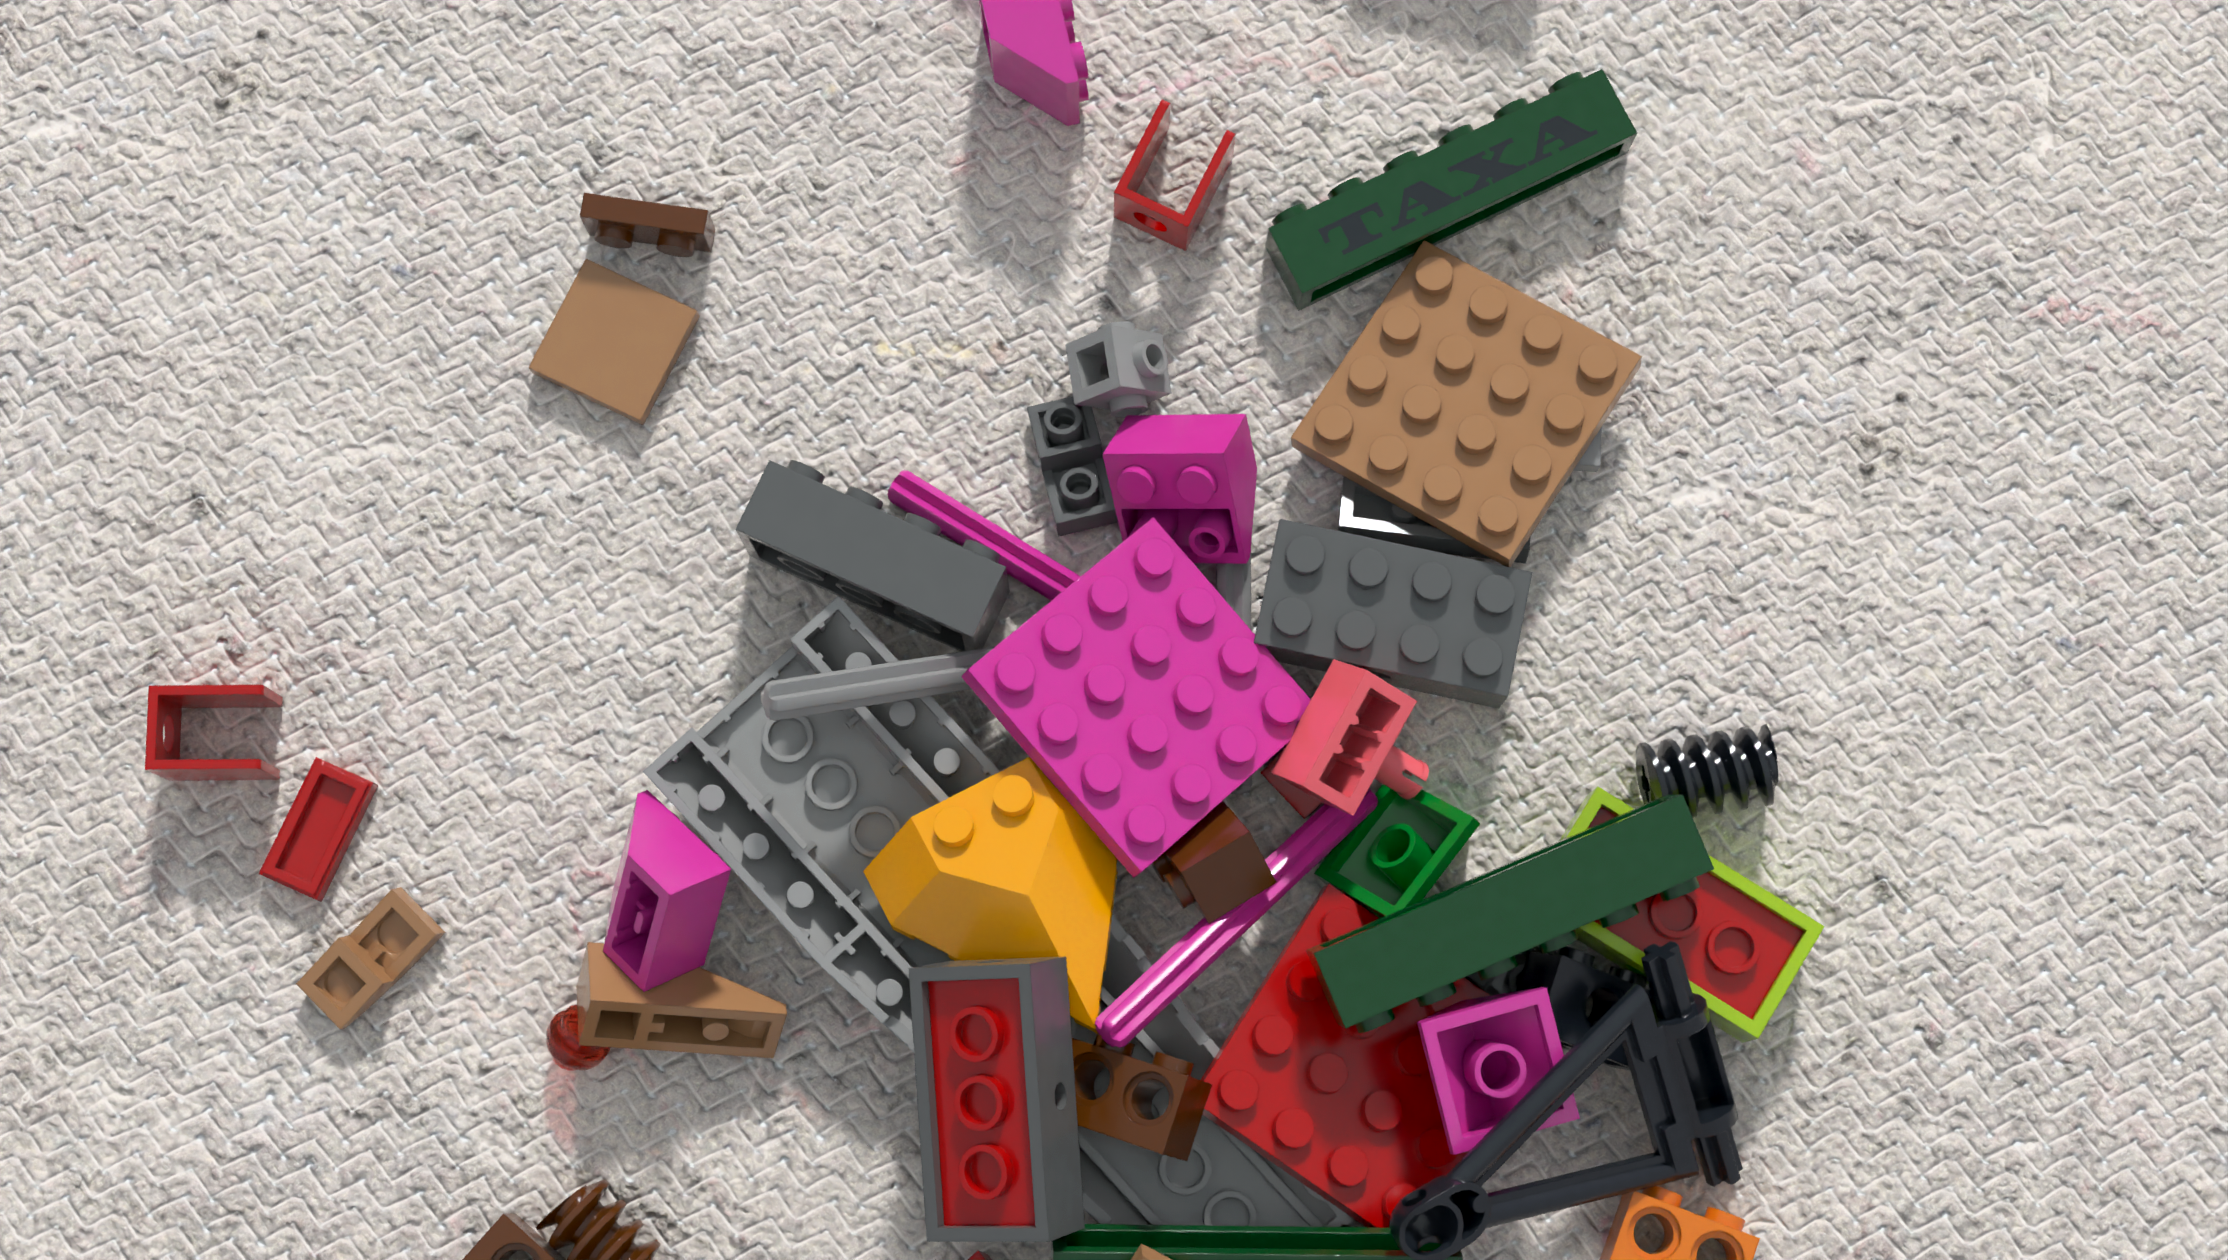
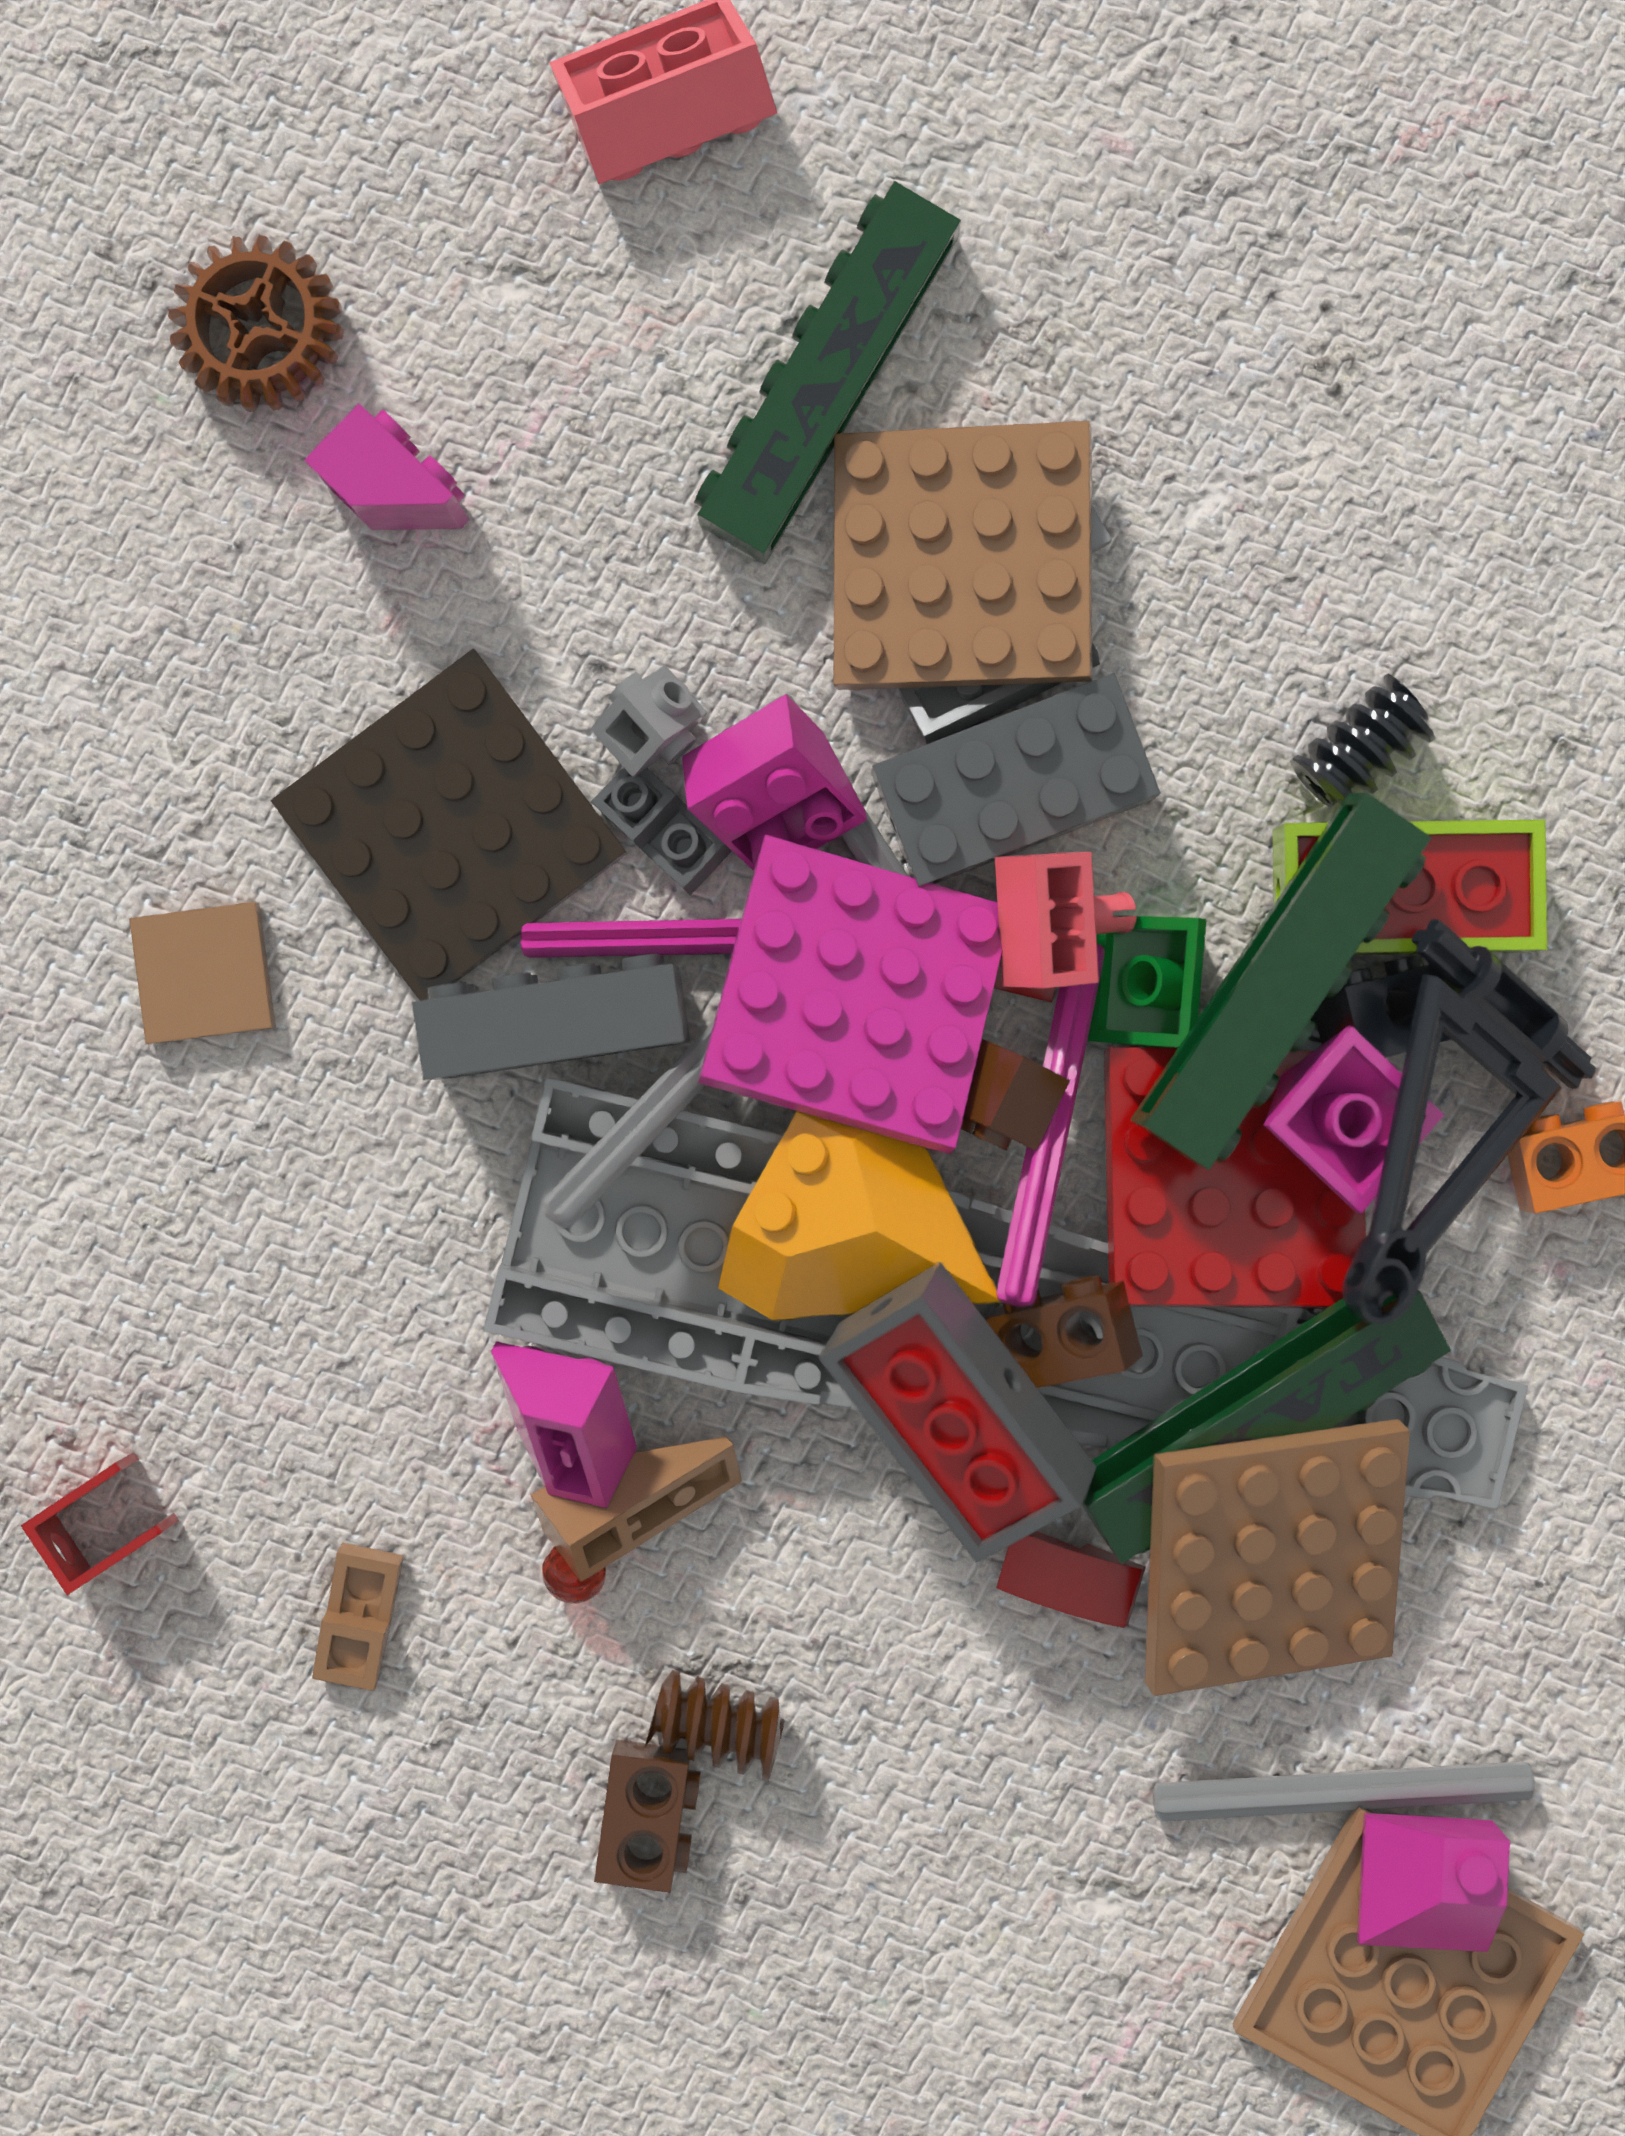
camera: 30 degrees left, 10 degrees up
red tile [259,757,378,902] -> none
reddish brown plate [580,193,716,257] -> none
red piece [1114,99,1236,251] -> none
none -> dark brown plate [270,648,628,1001]

